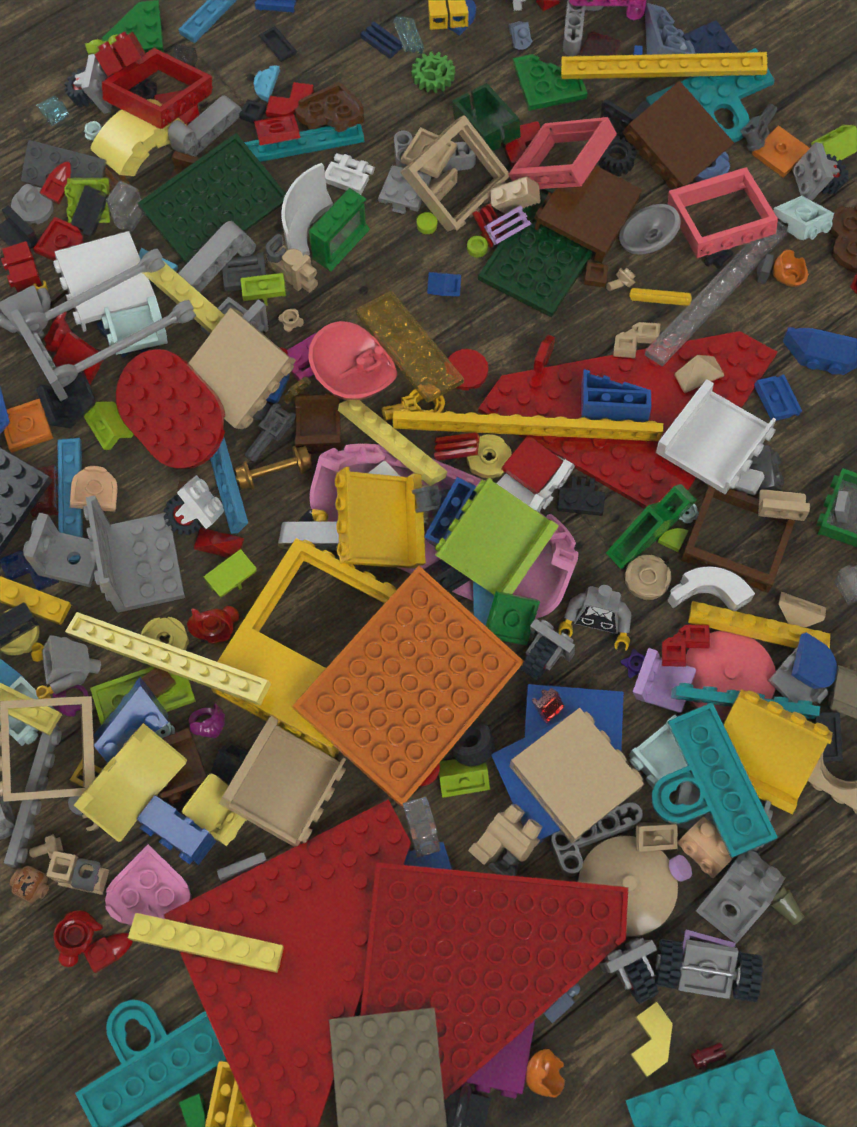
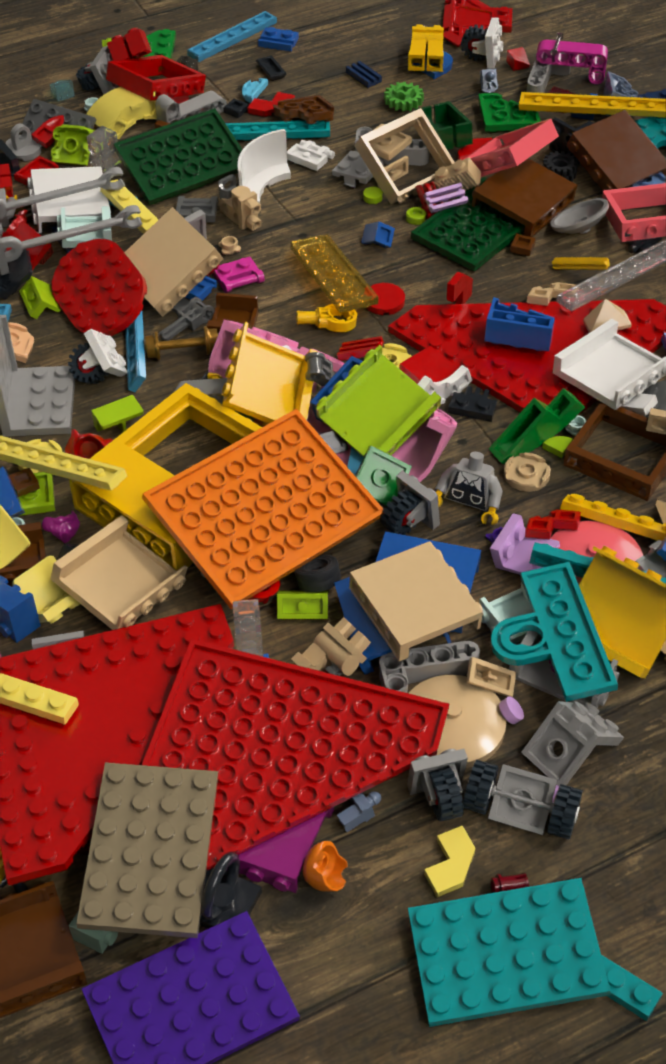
camera: 10 degrees right, 20 degrees down
black panel [71,185,110,236] -> none
light grey beam [178,221,256,293] -> none
red slope [194,528,244,558] -> none
lime panel [240,273,286,306] -> none
red tile [254,114,300,146] -> none
clear yellow tile [283,376,311,404] -> none
coral piece [308,321,397,400] -> none
green window [309,188,370,272] -> none
light yellow plate [338,400,448,486] -> none
yellow plate [393,409,663,441] -> none
clear light blue tile [394,16,424,54] -> none
clear red tile [532,688,565,722] -> none
tan plate [606,268,635,291] -> none
white arch [668,567,755,611] -> none
light nougat bracket [678,816,734,878] -> none
olive cone [770,886,804,925] -> none

